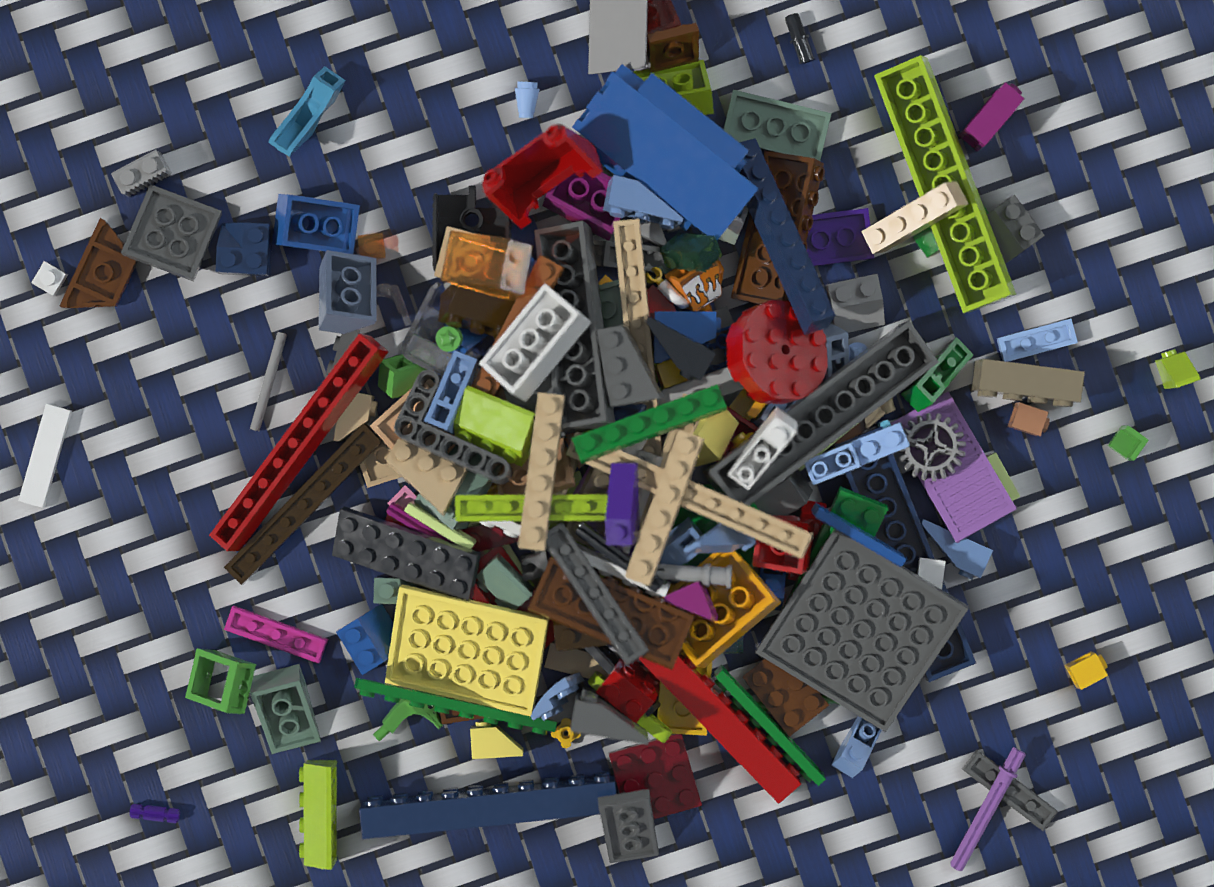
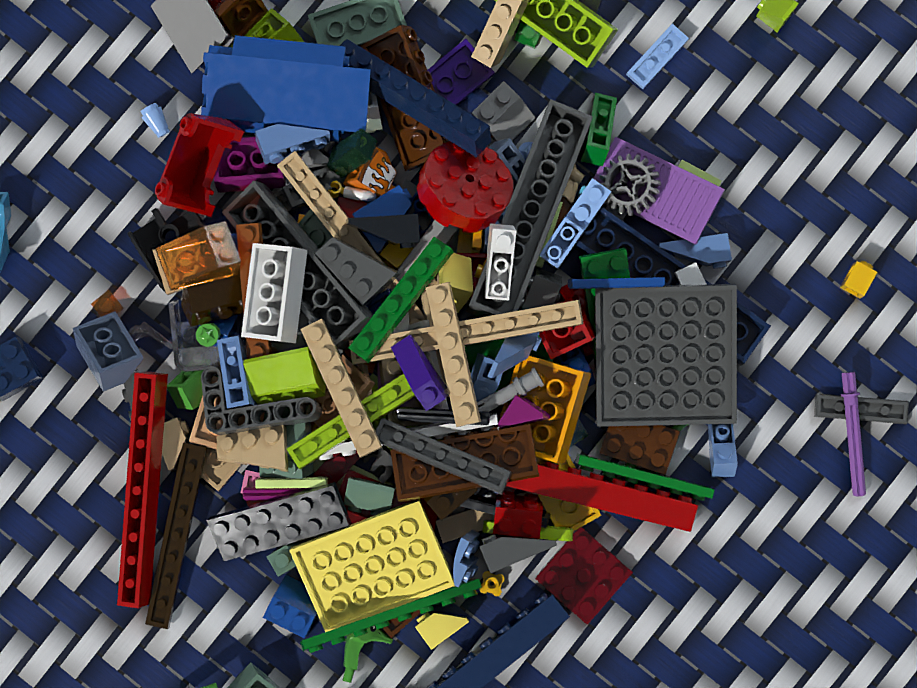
camera: 25 degrees left, 5 degrees down
dark pink tile [224,605,328,663] -> none
light grey bar [250,332,287,432] -> none
blue slope [272,194,360,254] -> none
dark grey tile [598,789,659,863] -> none
dark tan brick [971,359,1085,407] -> none
nougat brick [1007,402,1050,436] -> none
bright green panel [1107,425,1149,461] -> none

